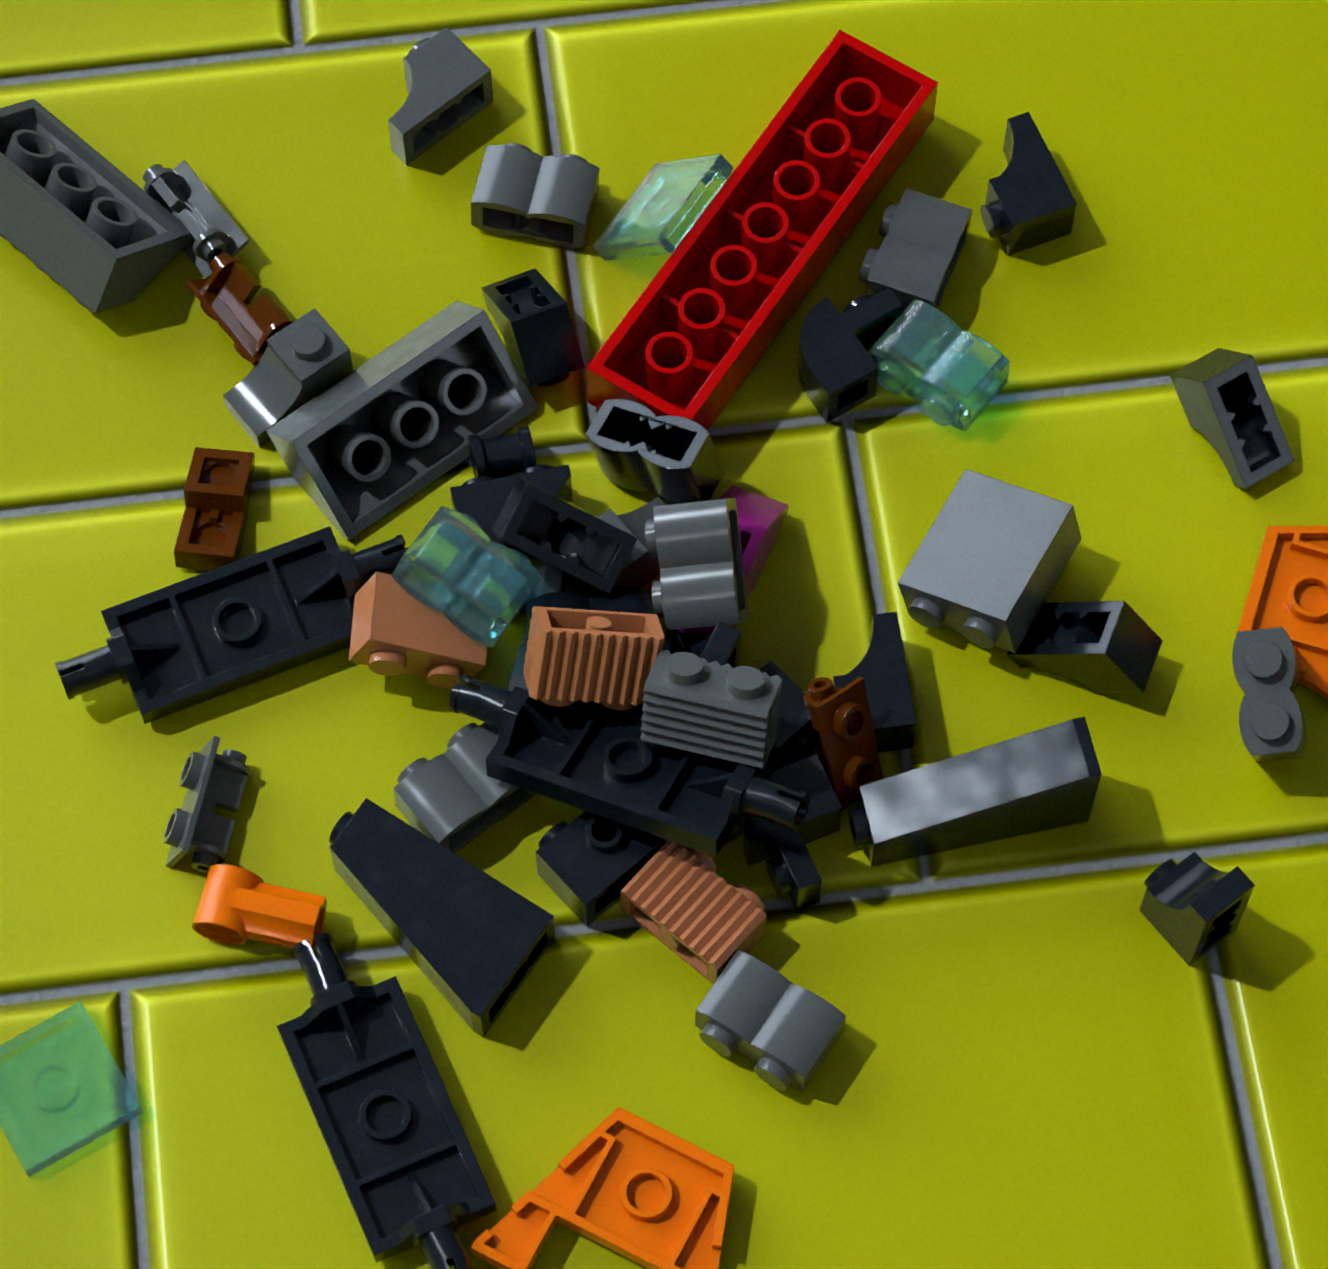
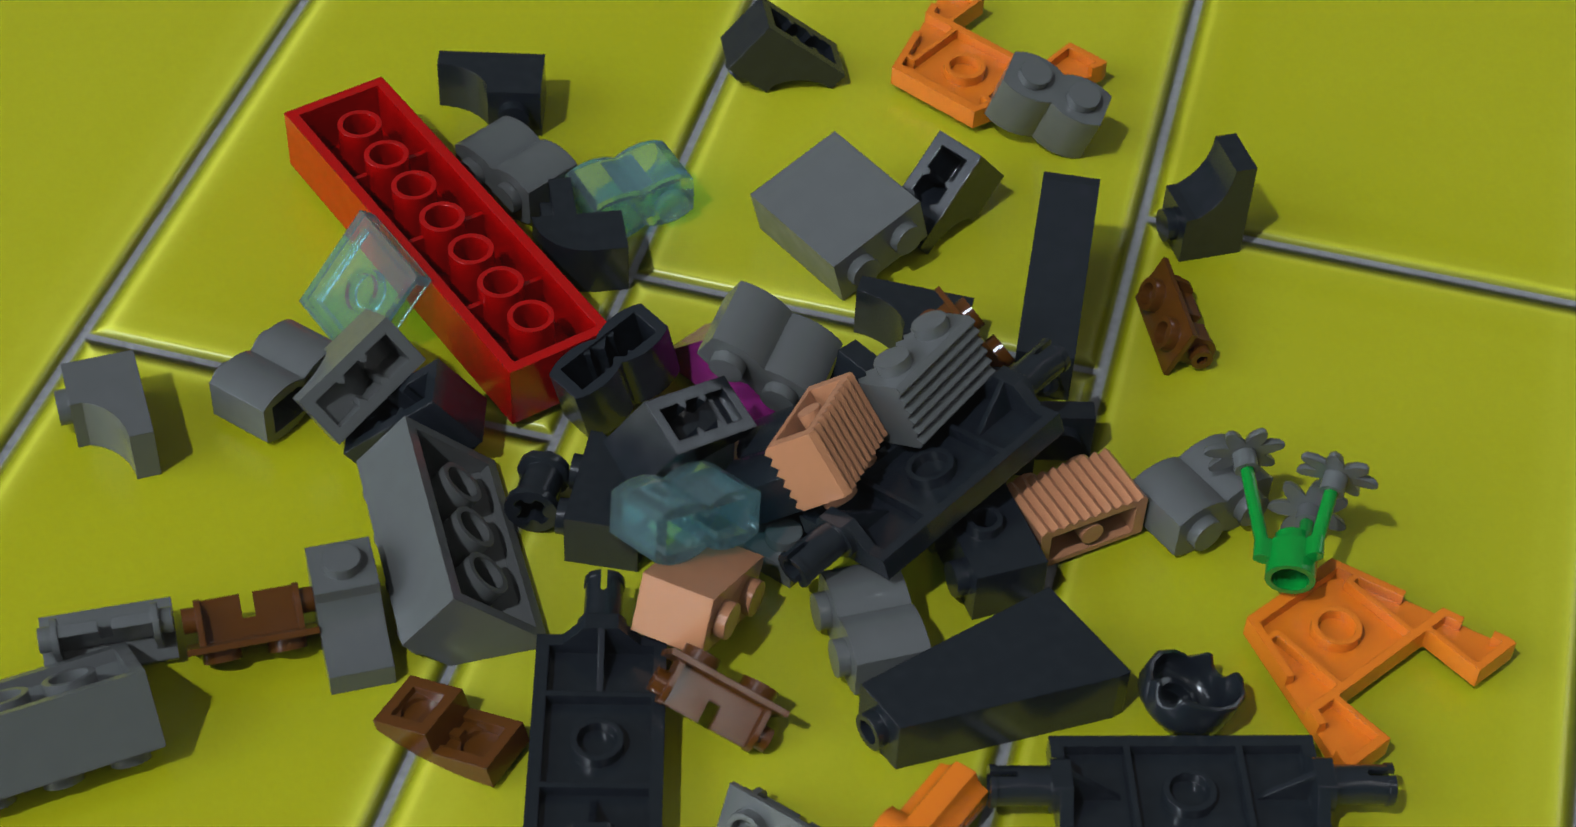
camera: 70 degrees left, 20 degrees down
none -> dark grey arch [292,308,426,445]
none -> reddish brown hinge [646,643,790,753]
none -> reddish brown hinge [1135,257,1216,376]
none -> black hair [1137,649,1246,735]
none -> plant [1204,428,1379,594]

